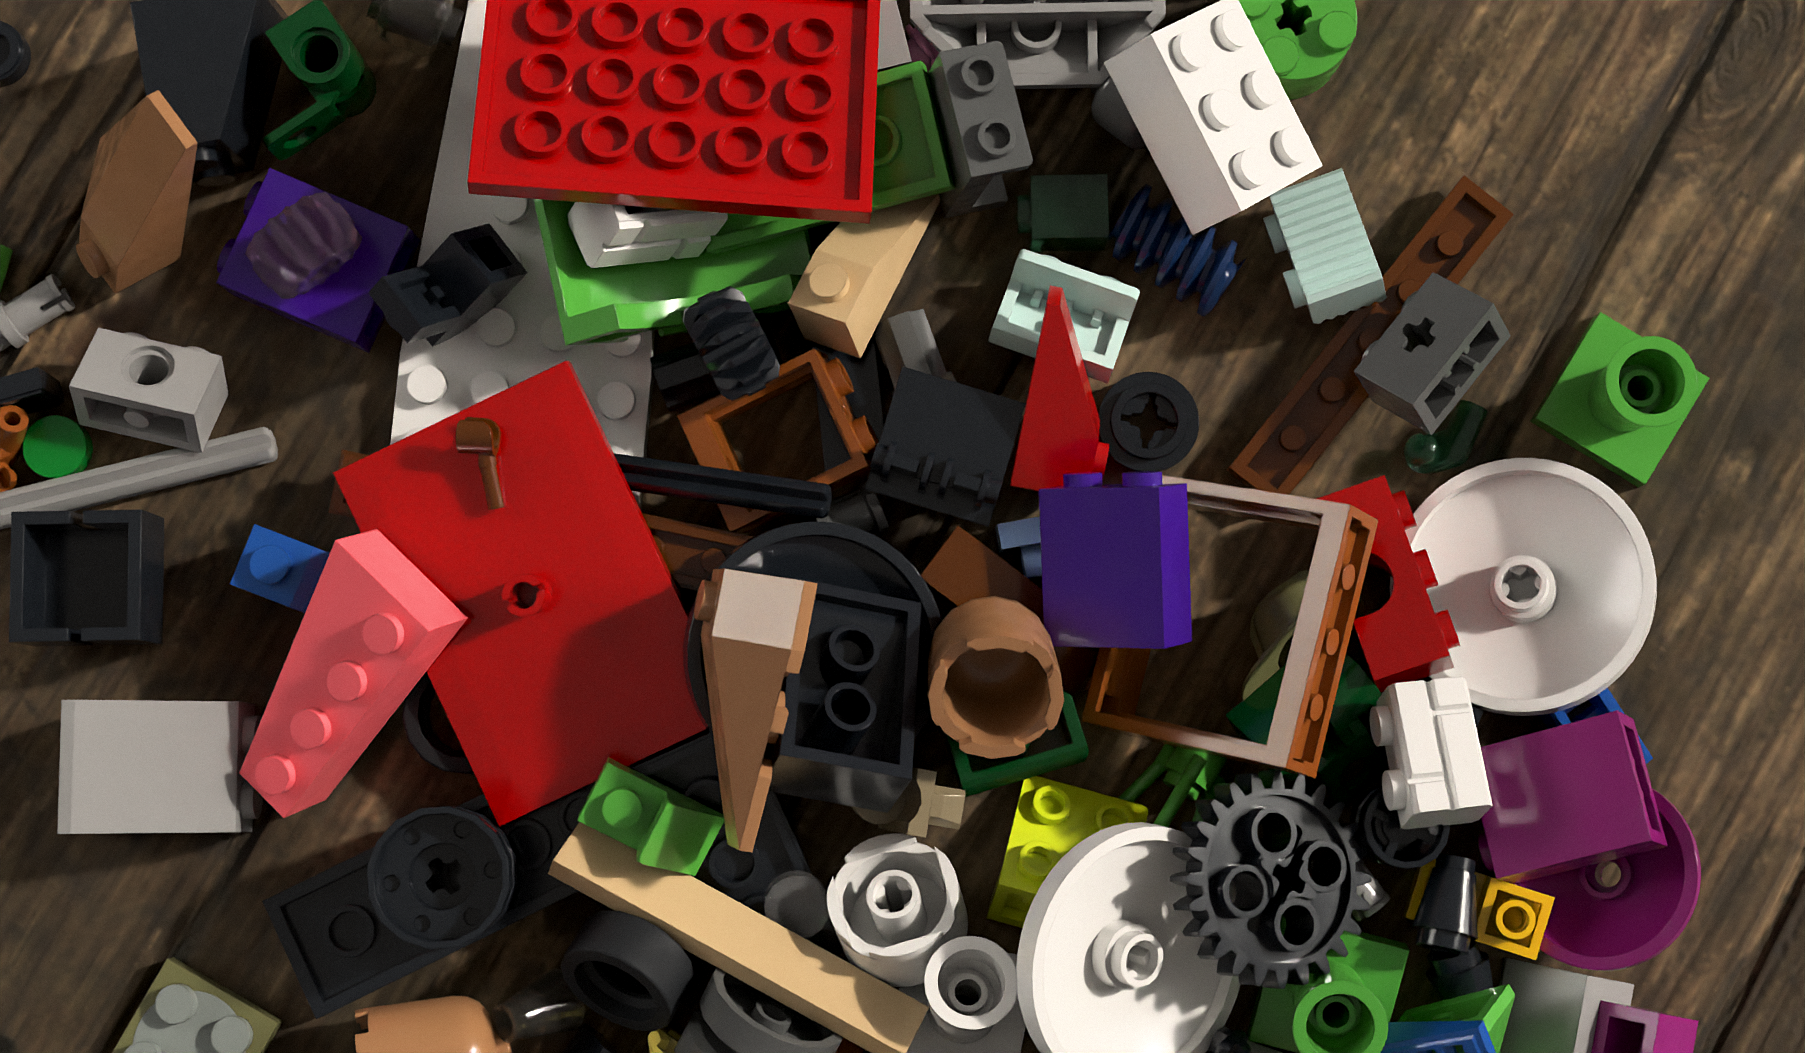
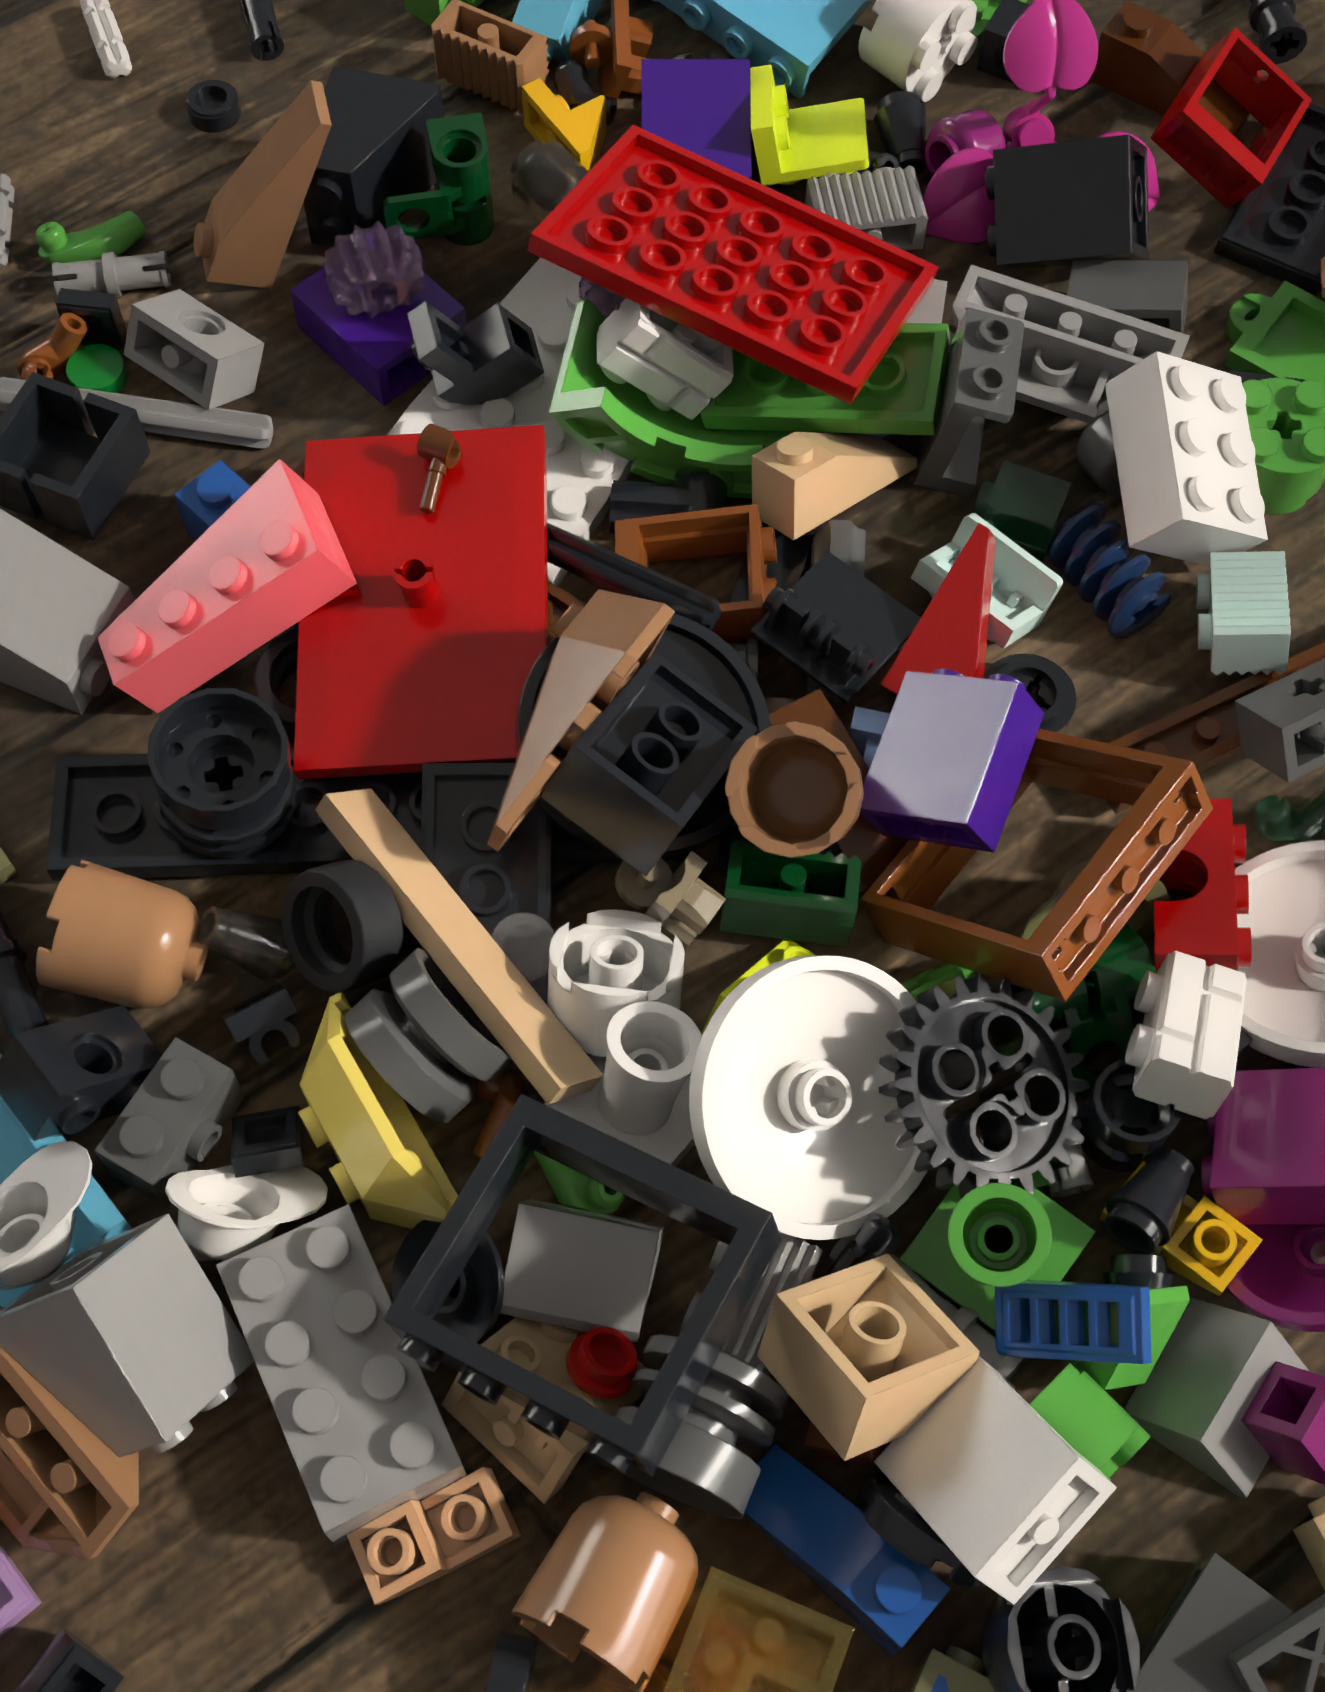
camera: 20 degrees right, 20 degrees down
bright green slope [577,757,724,876] -> none
black gear [683,286,780,401] -> none

